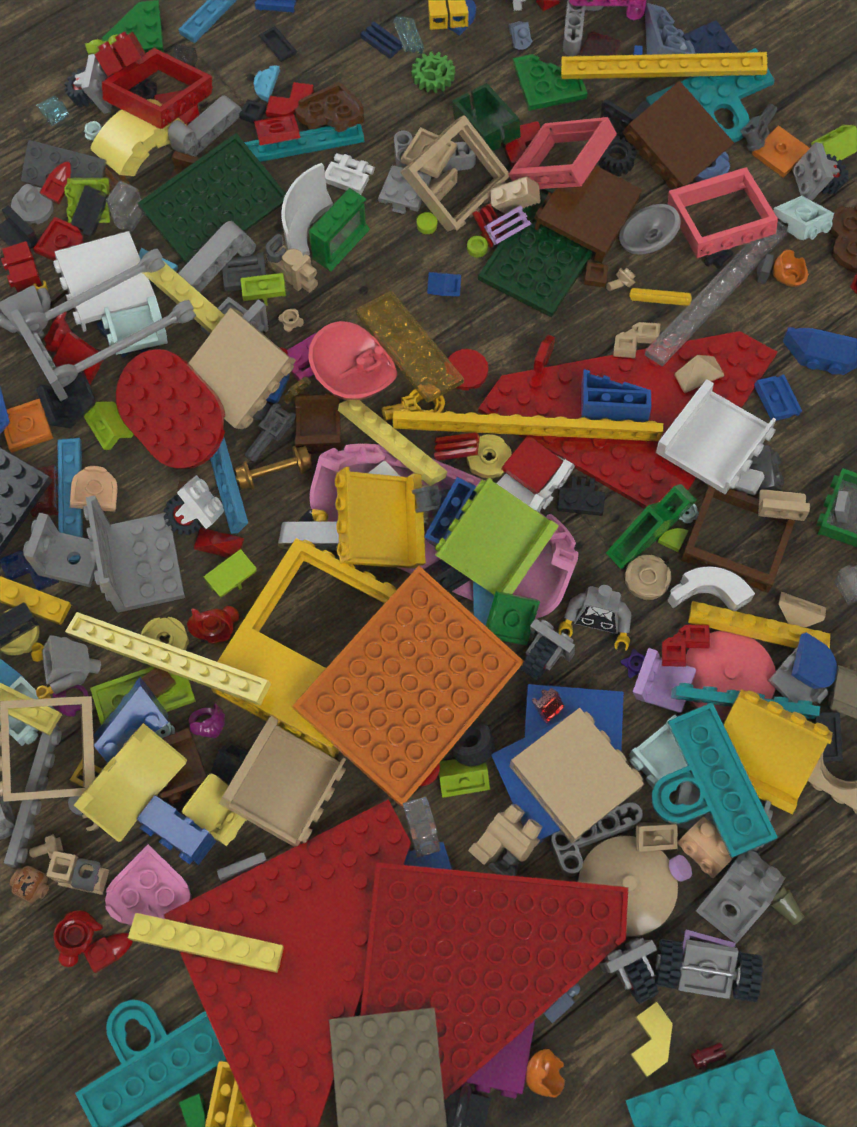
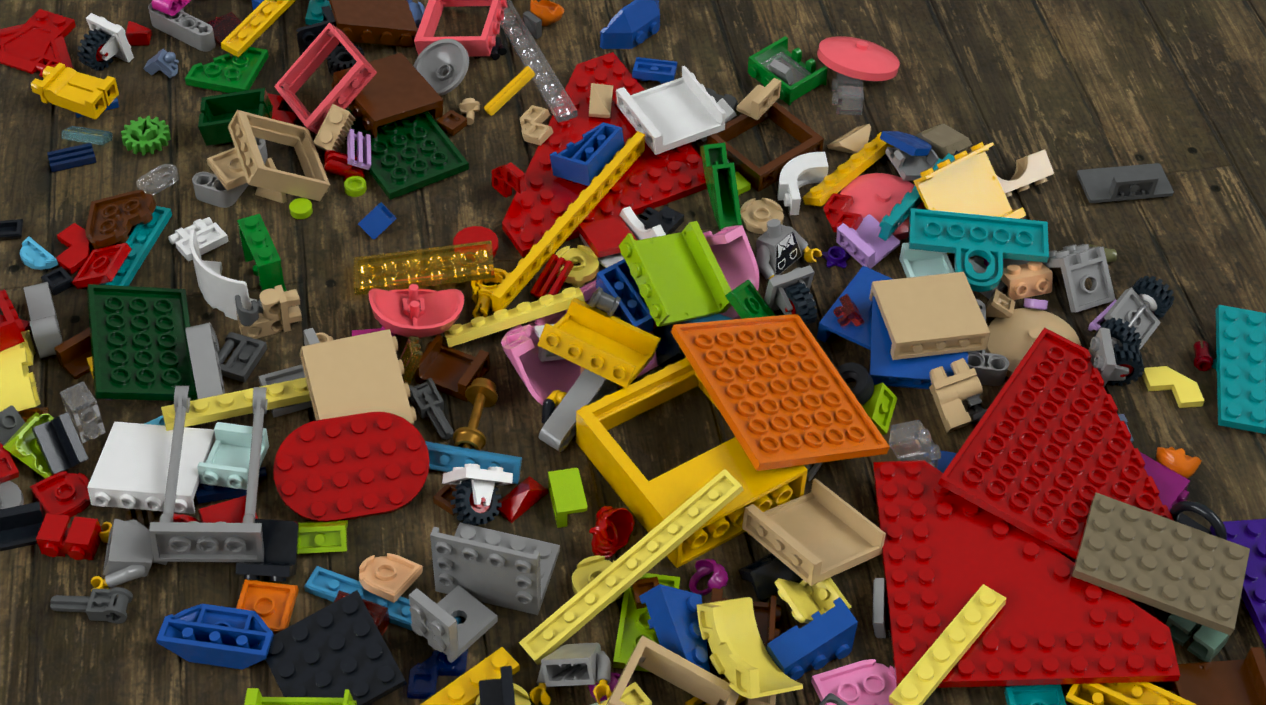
camera: 65 degrees left, 20 degrees down
lime panel [240,273,286,306] -> none
light grey piece [378,165,432,214] -> none
none -> clear plate [136,164,179,196]

